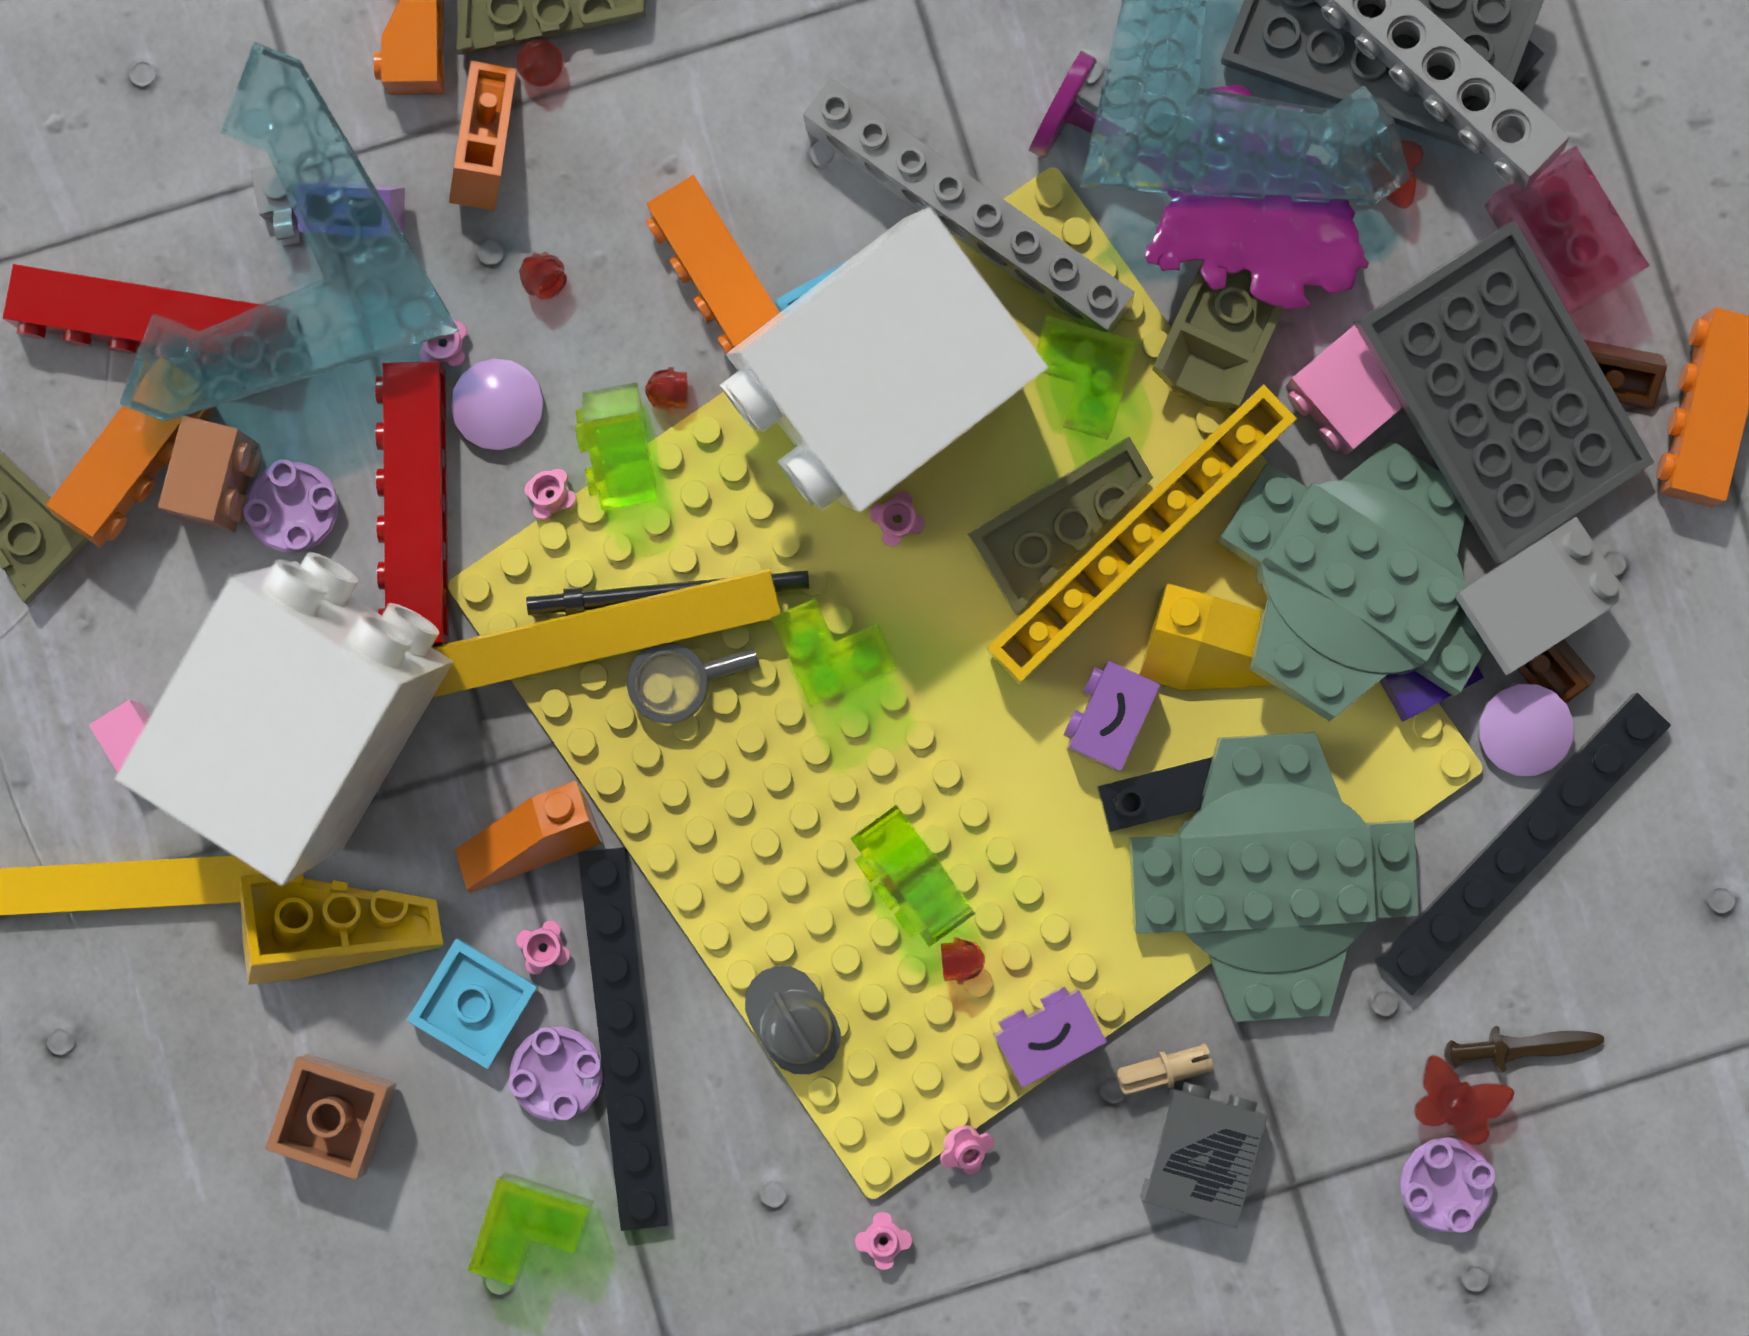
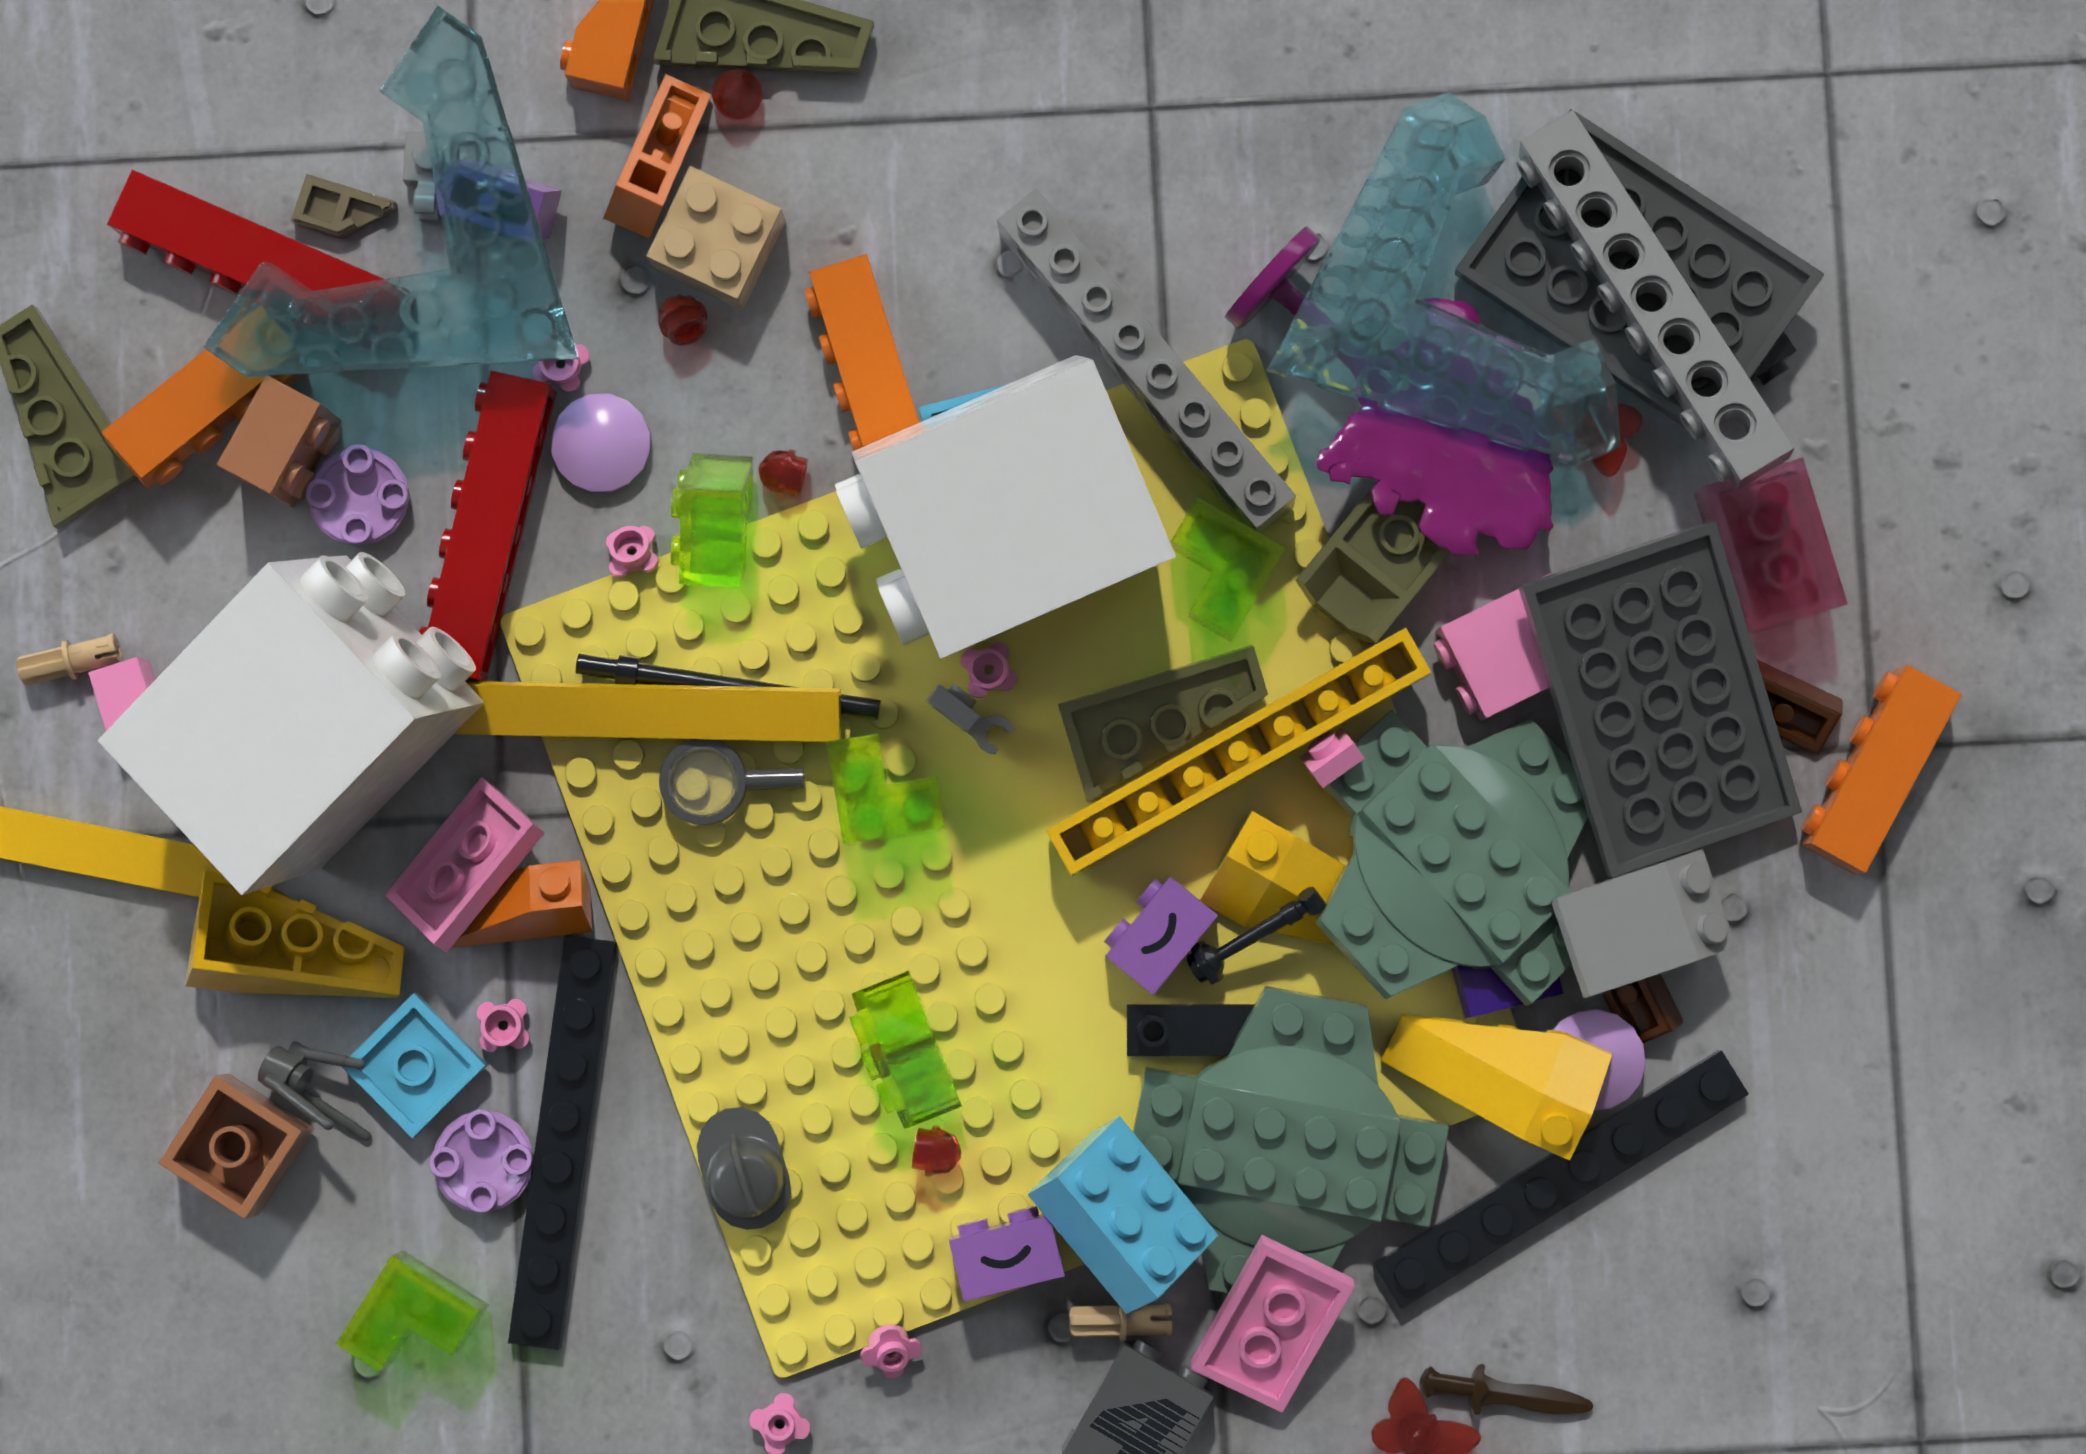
camera: 15 degrees right, 0 degrees up
none -> tan axle [16,633,123,685]
none -> dark grey plant [258,1041,371,1141]
none -> dark tan tile [291,174,397,239]
none -> bright pink plate [385,777,545,953]
none -> tan brick [646,166,786,311]
none -> light grey plate [925,683,1014,754]
none -> medium azure brick [1027,1116,1219,1314]
none -> black piece [1187,887,1326,985]
none -> bright pink plate [1191,1235,1355,1413]
none -> bright pink plate [1300,727,1365,788]
none -> yellow wedge [1381,1013,1612,1161]

